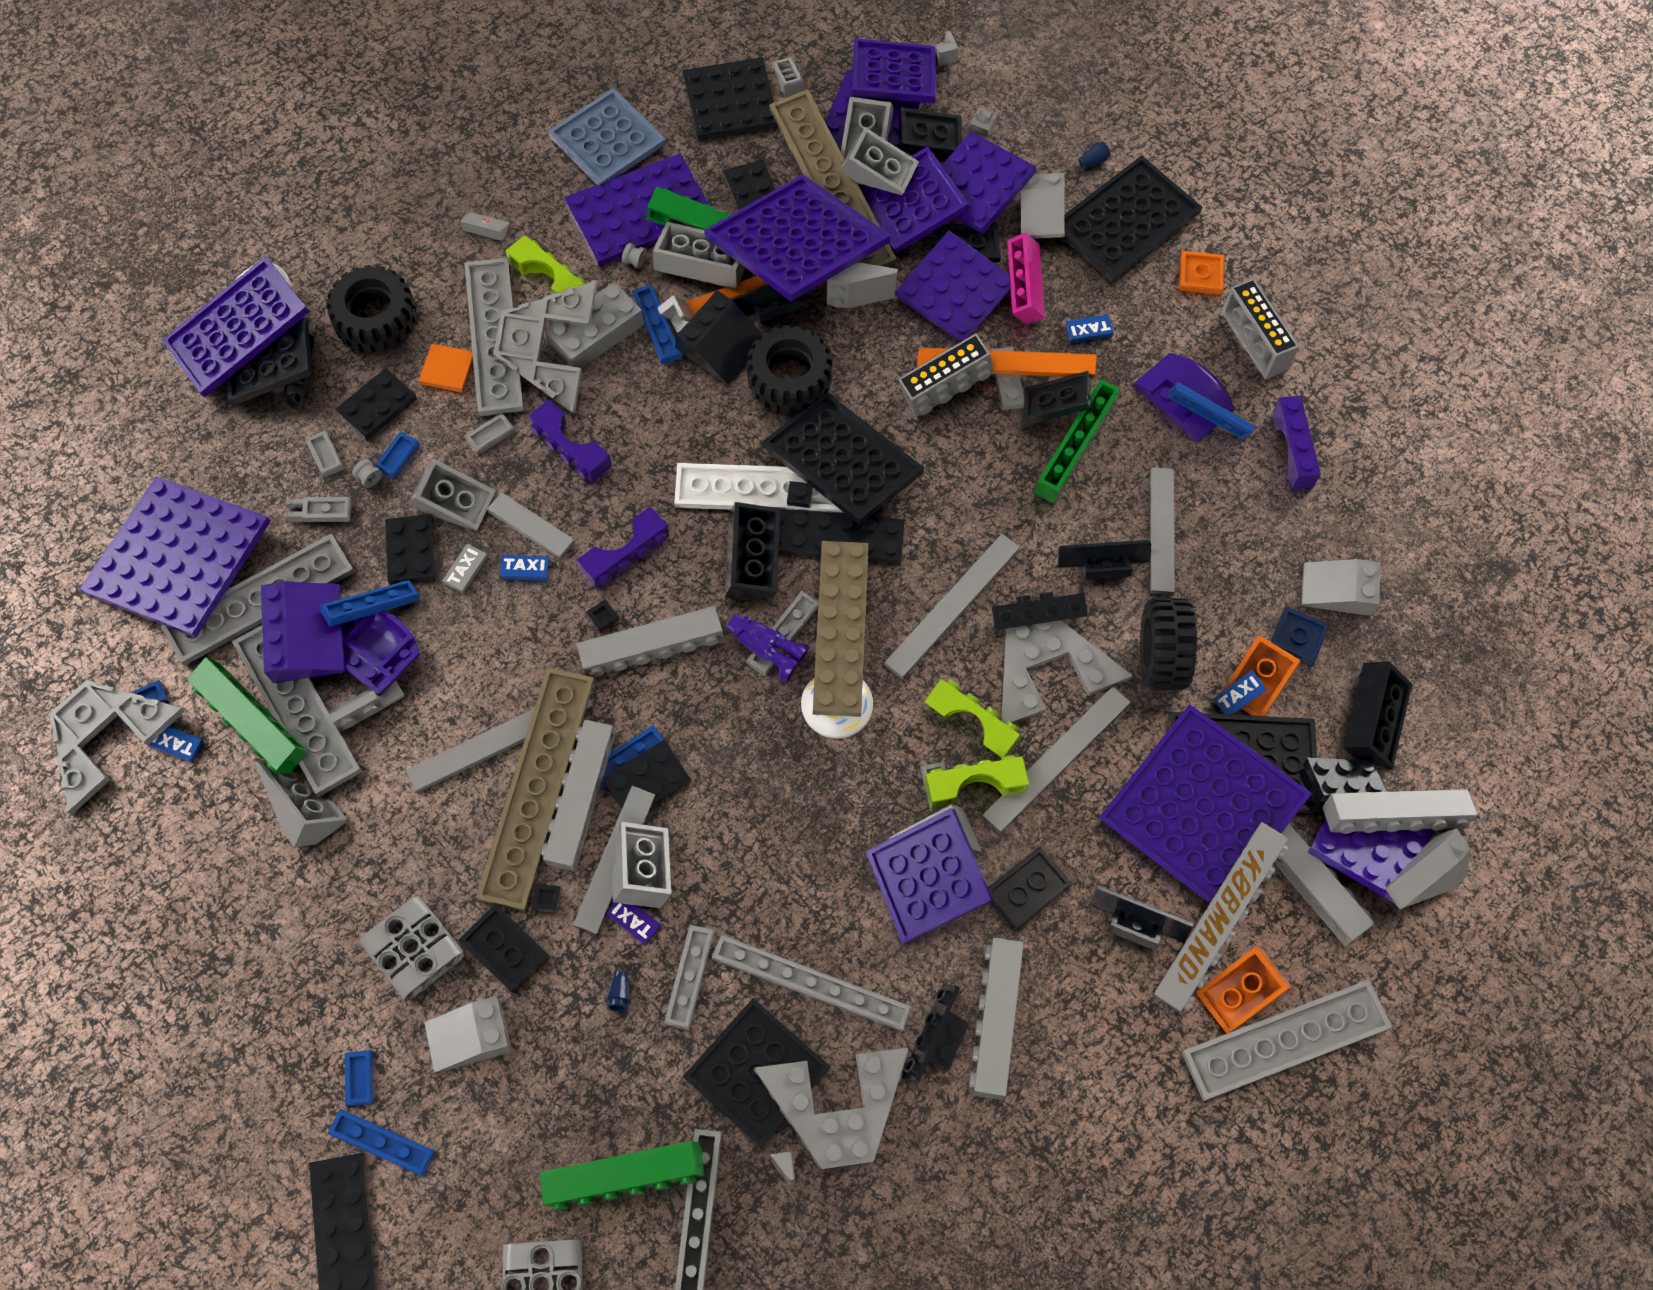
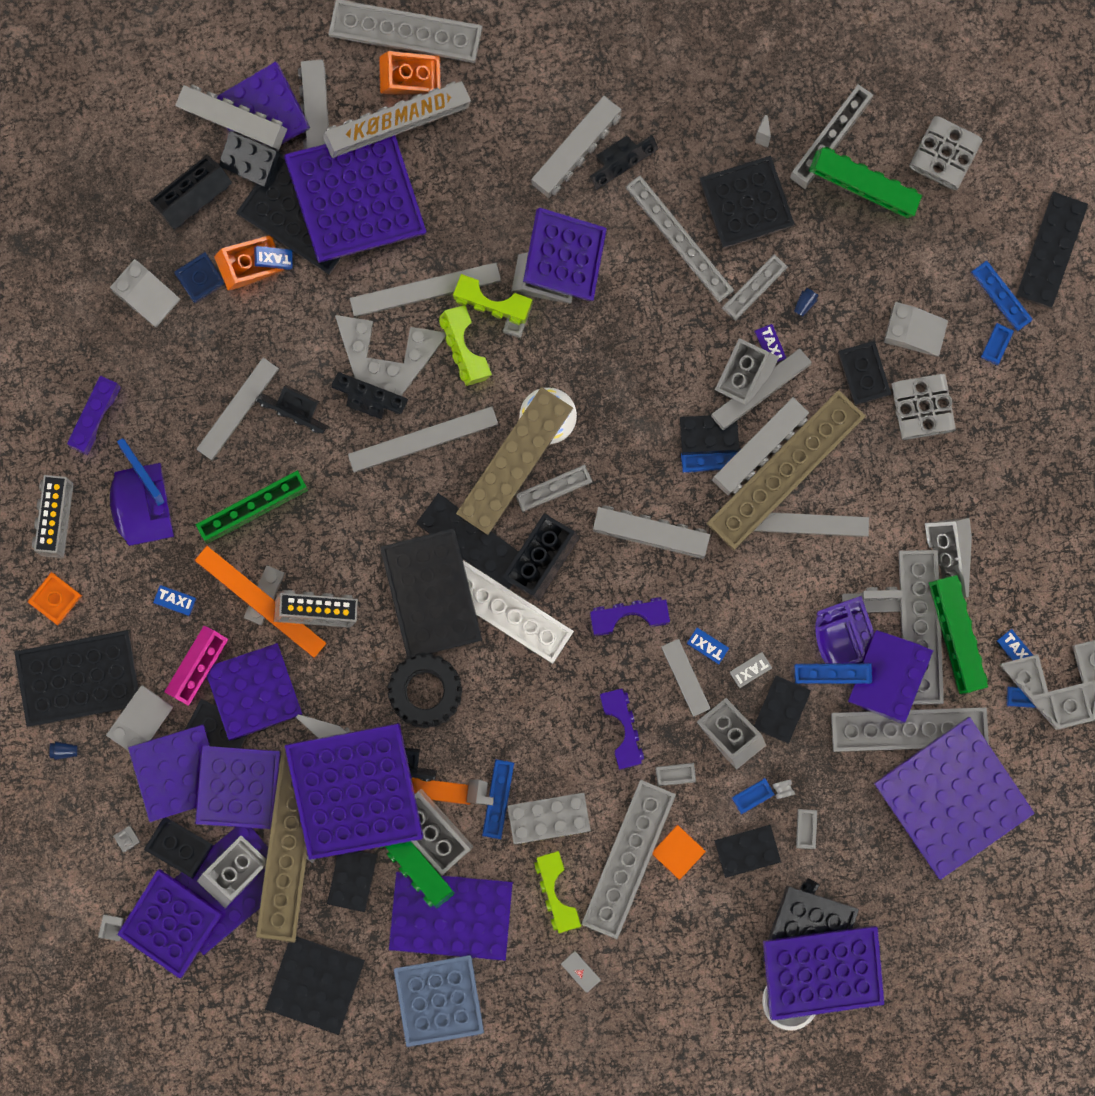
camera: 145 degrees left, 15 degrees up
light grey hinge [285,497,352,523] -> none
black tyre [326,265,417,352] -> none
light grey wing [493,280,597,413] -> none
black plate [531,884,562,913] -> none
black plate [586,599,619,633] -> none
light grey wheel [622,243,647,269] -> none
black slope [675,290,763,386] -> none
dark purple piece [725,613,810,683] -> none
light grey wing [754,1048,908,1170] -> none
light grey slope [772,57,804,98] -> none
black plate [787,481,813,508] -> none
light grey slope [839,127,919,195] -> none
black tile [988,846,1073,931] -> none
black plate [1023,371,1091,425] -> none
black bracket [1090,885,1194,951] -> none
black tyre [1140,598,1197,690] -> none
light grey wedge [1385,828,1471,909] -> none

